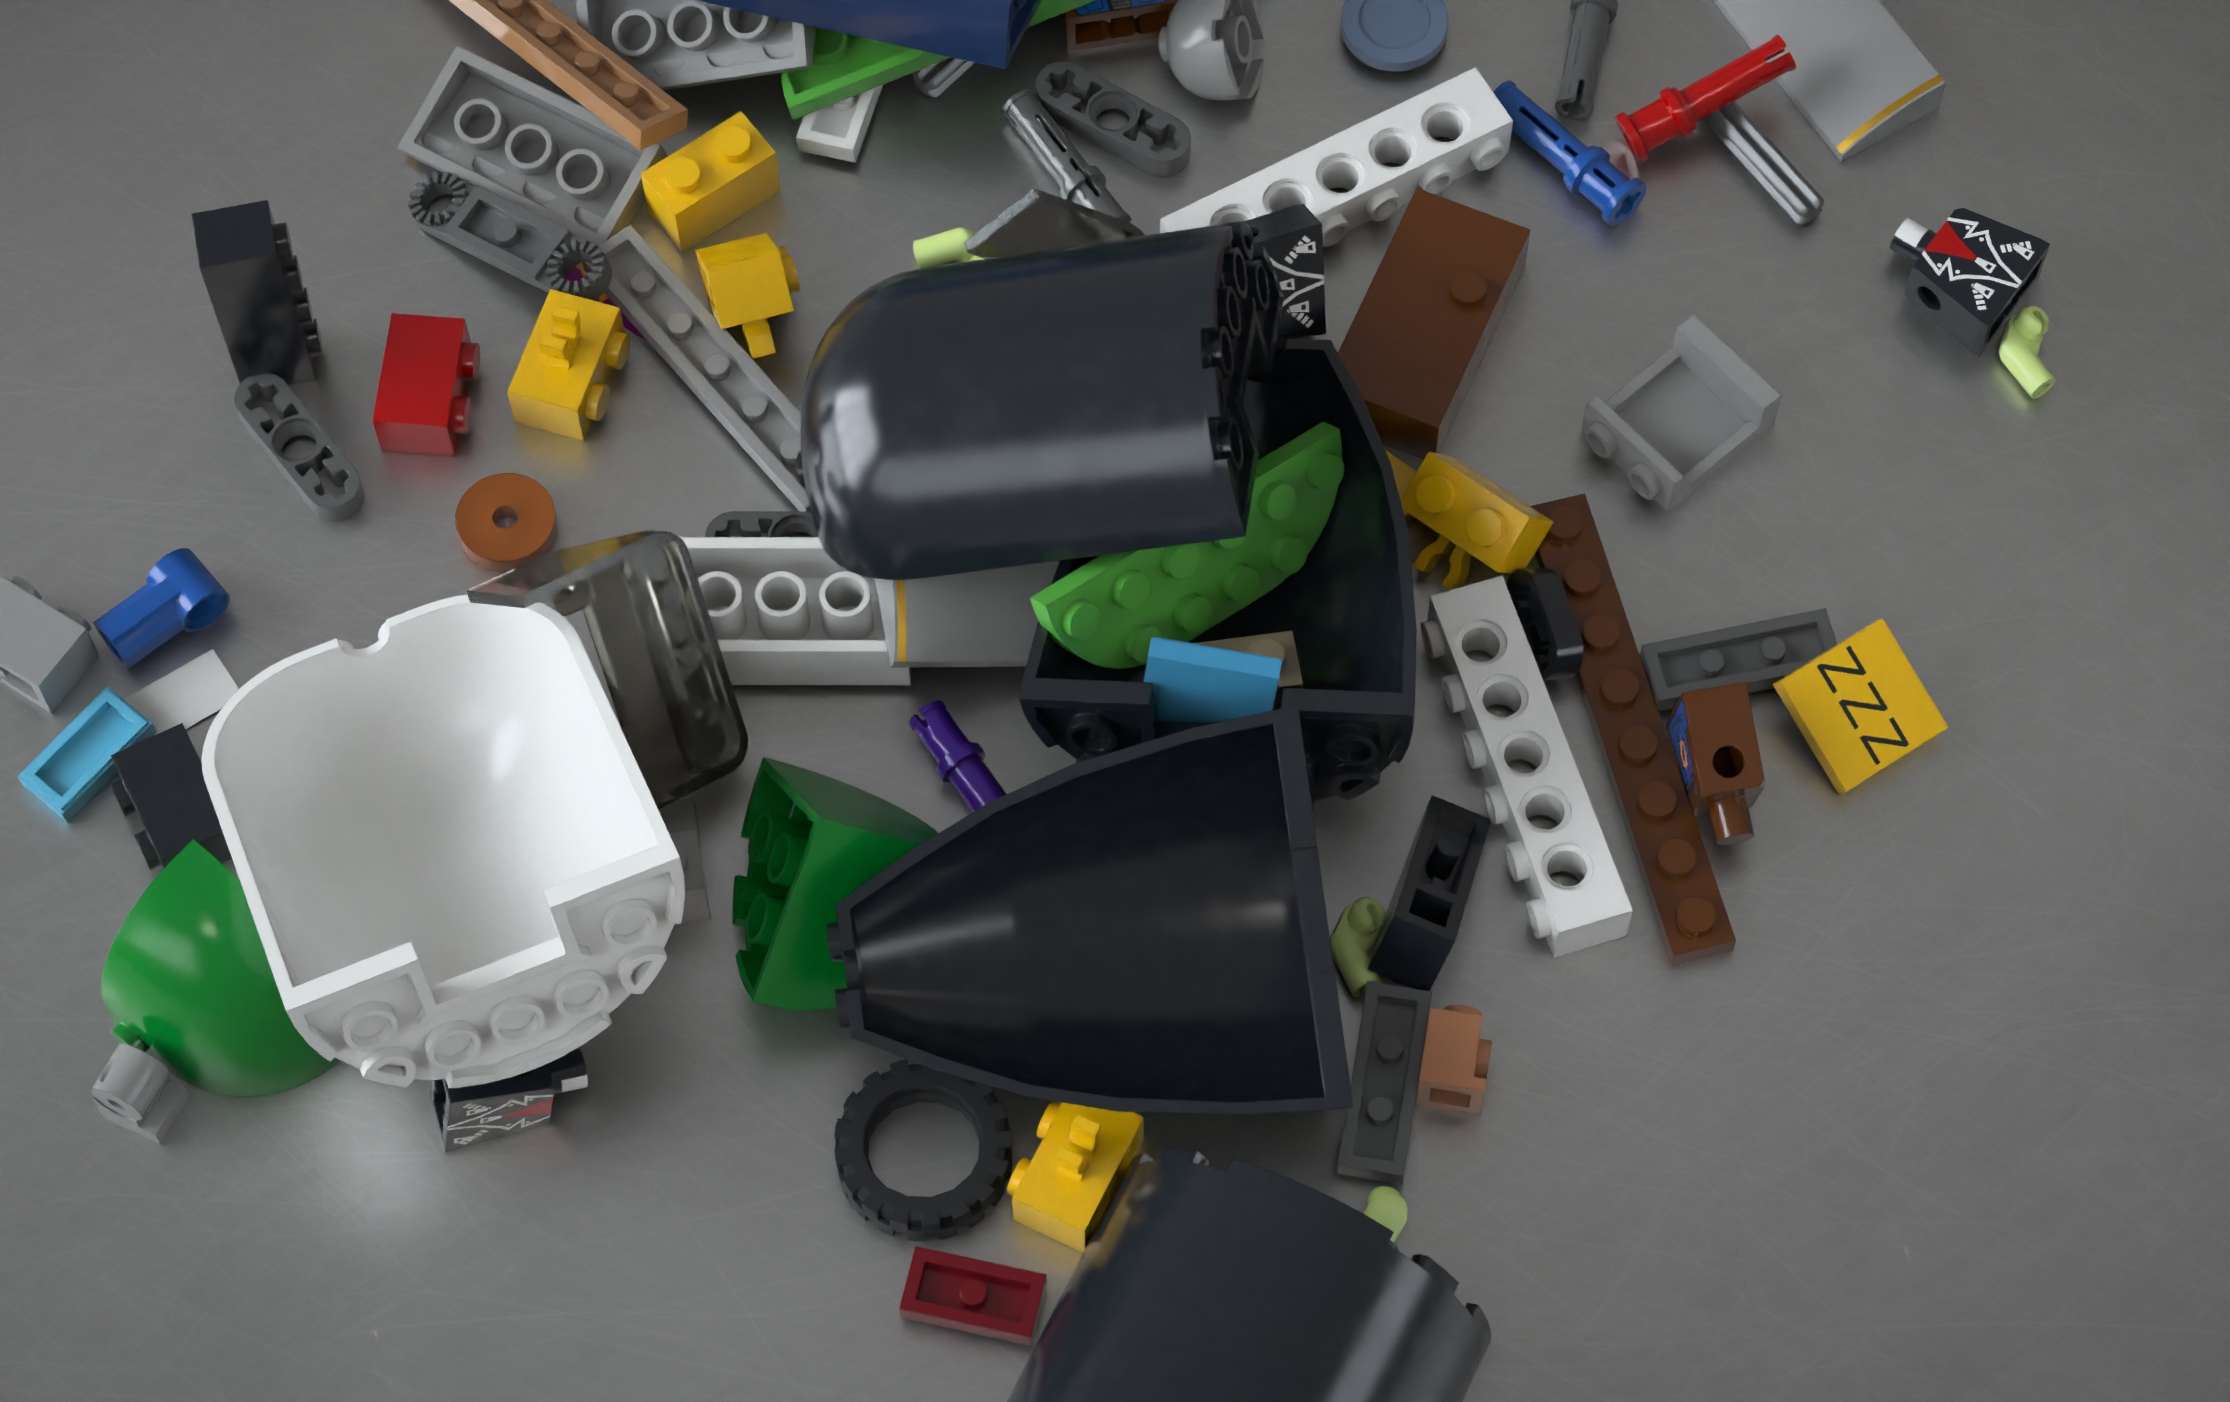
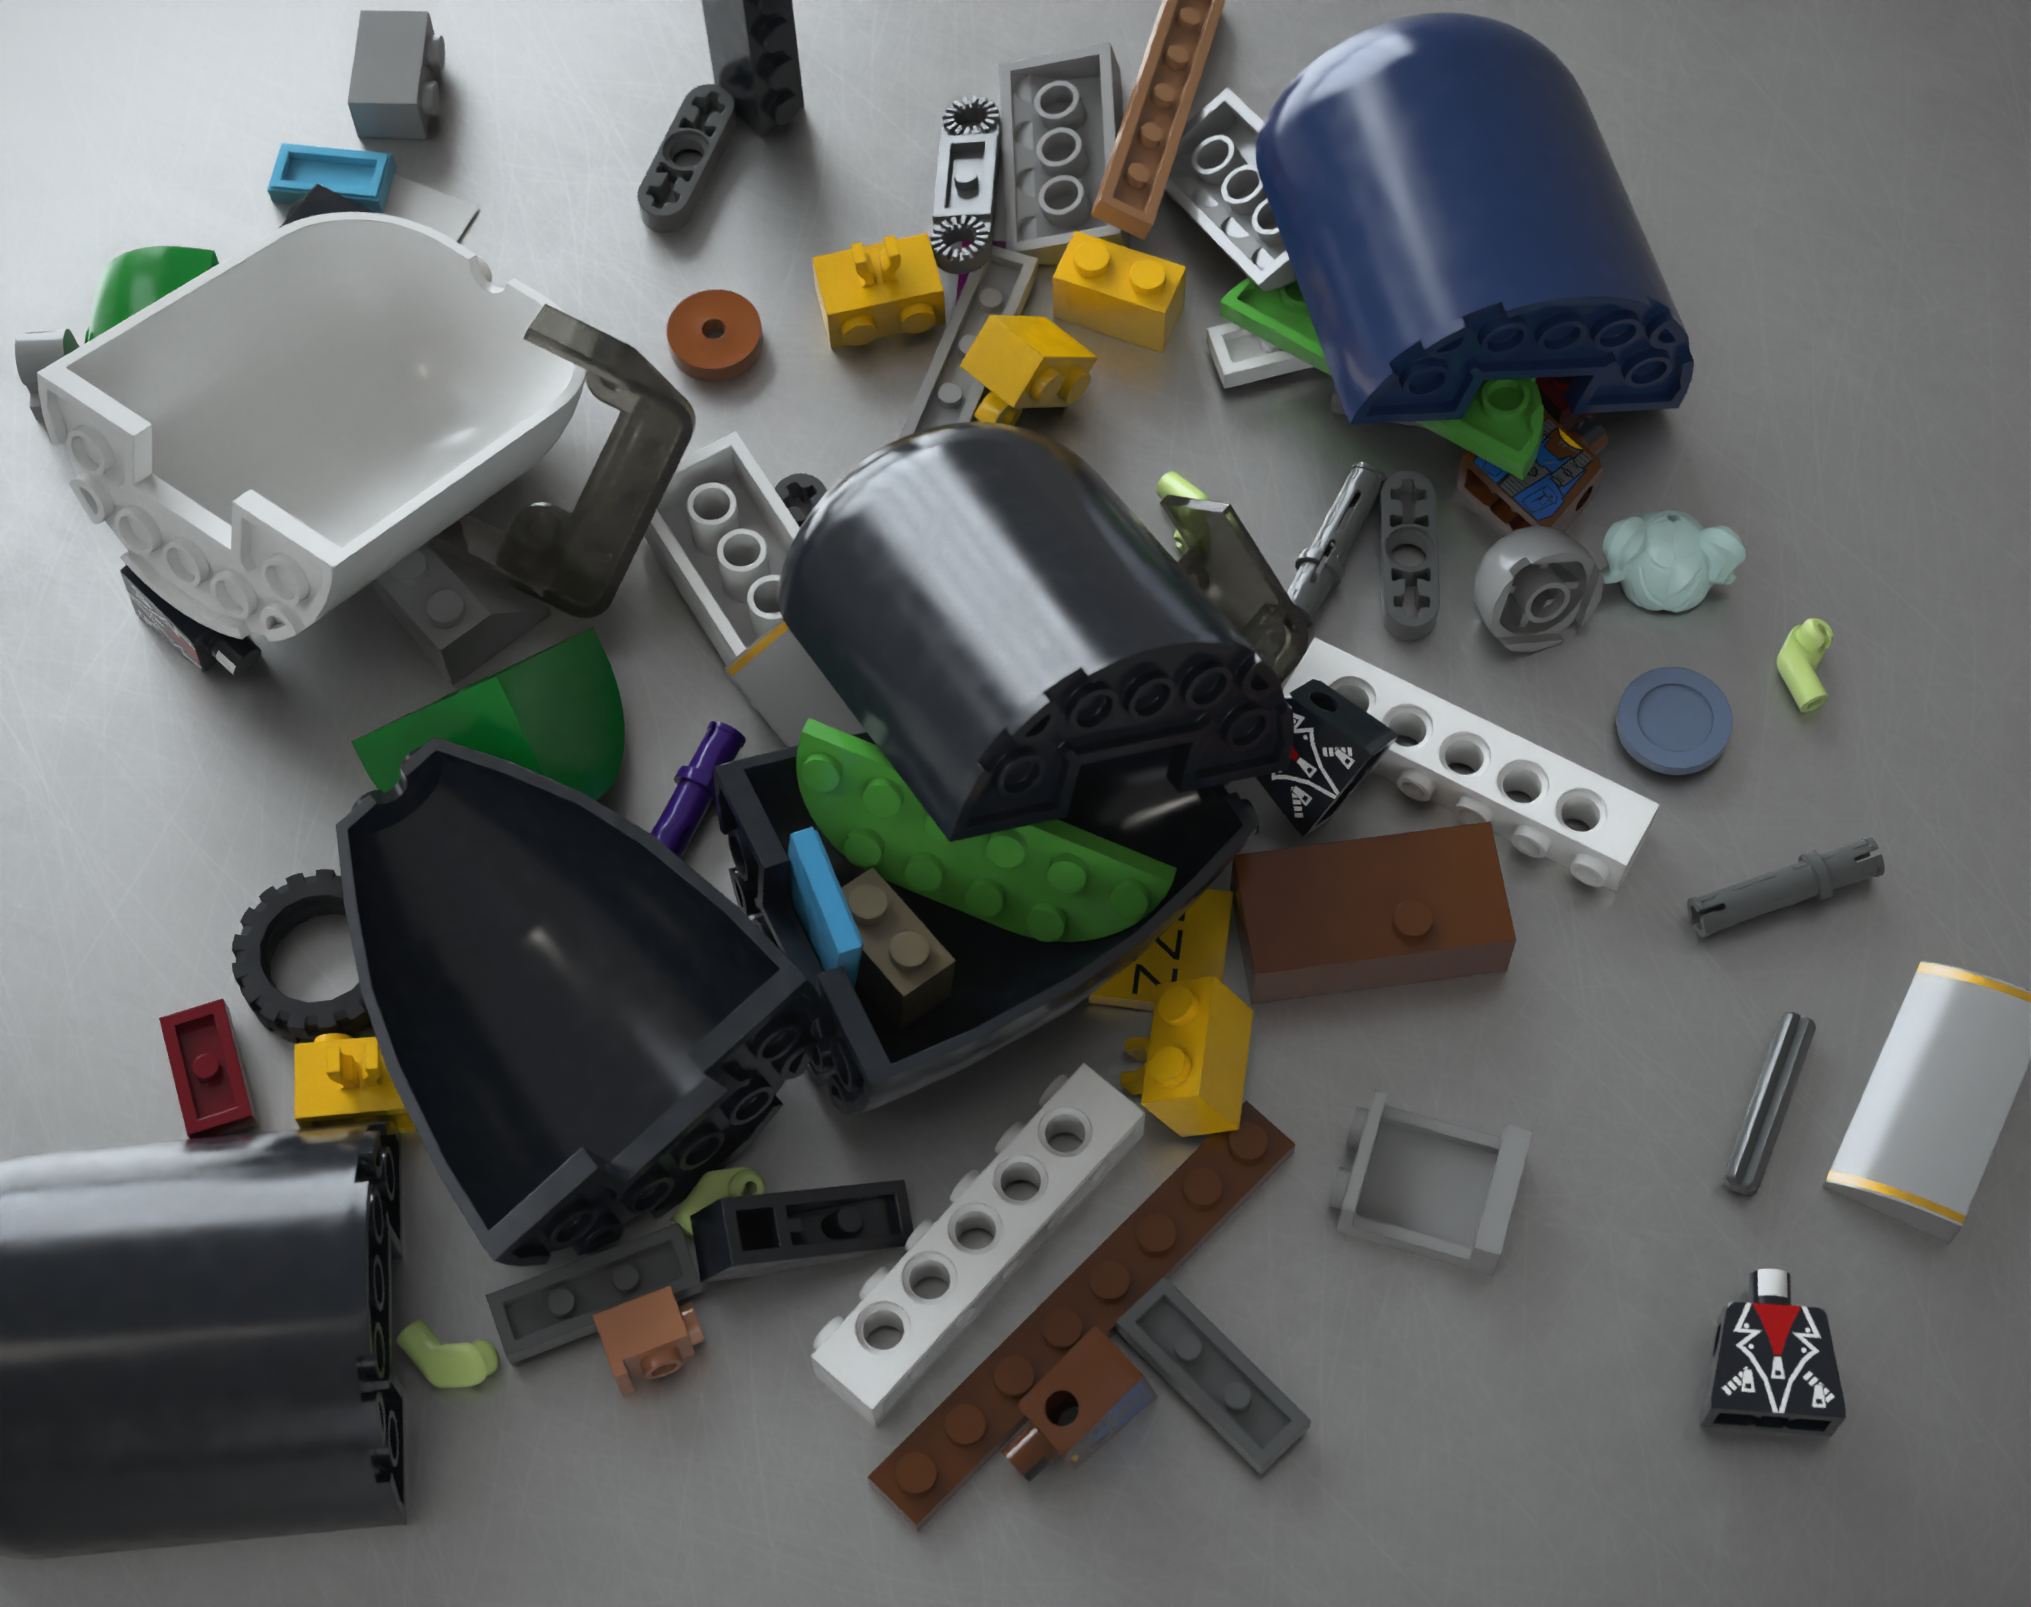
camera: 60 degrees right, 0 degrees up
blue piece [93,548,230,669] -> none
red brick [372,313,480,457] -> none
blue pin [1493,81,1647,227] -> none
black beam [1506,568,1583,680] -> none
red pin [1614,34,1796,164] -> none
yellow tile [1772,618,1948,794] -> none
yellowish green arm [1999,306,2056,399] -> none

